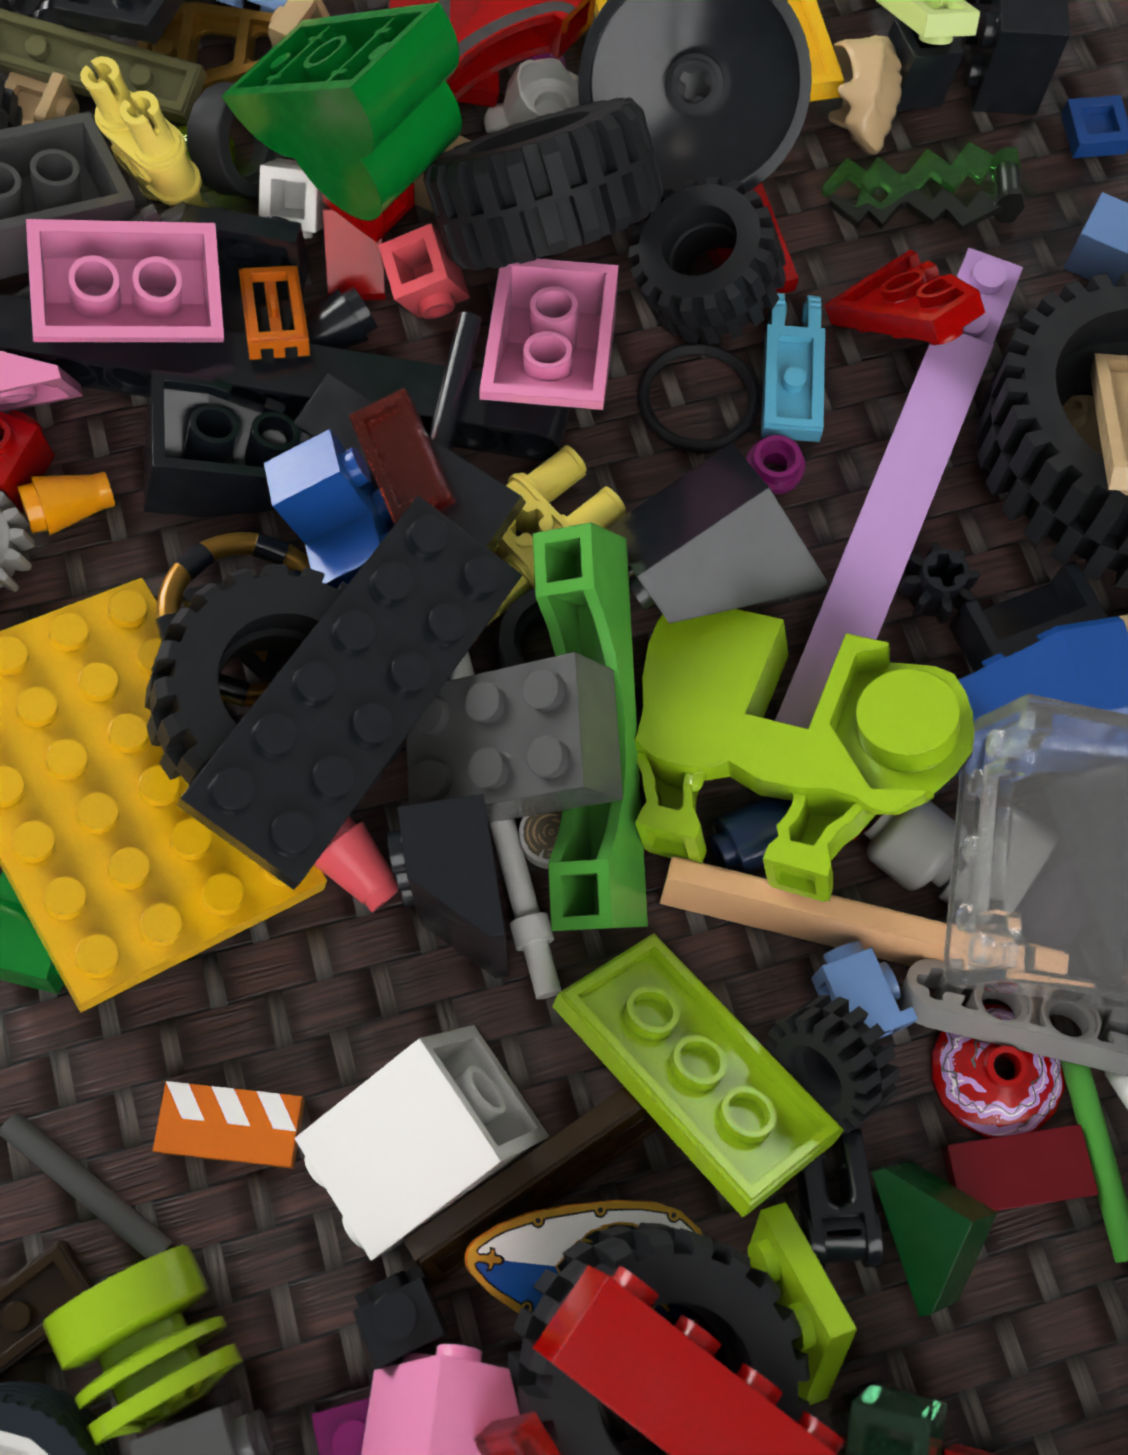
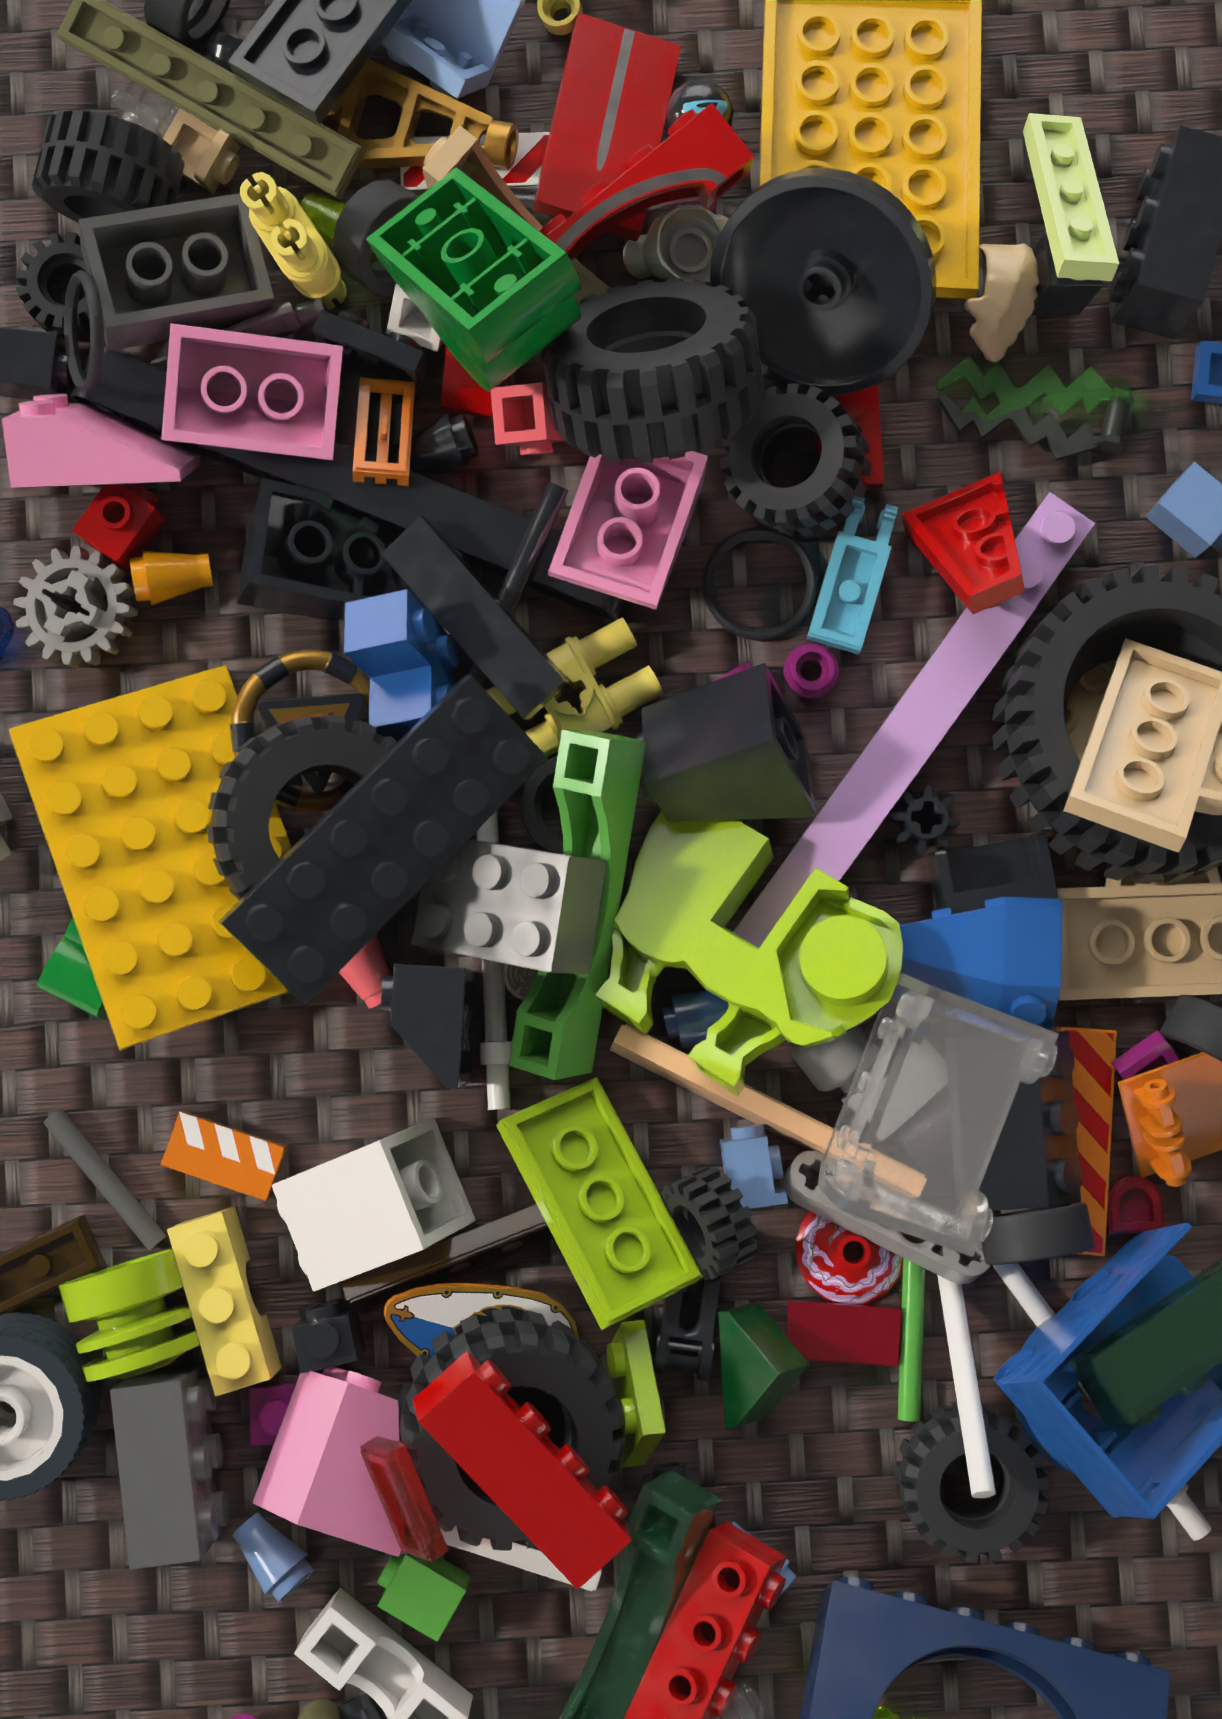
camera: 20 degrees right, 15 degrees up
clear red tile [349,388,456,524] -> none
none -> light yellow arch [167,1206,282,1397]

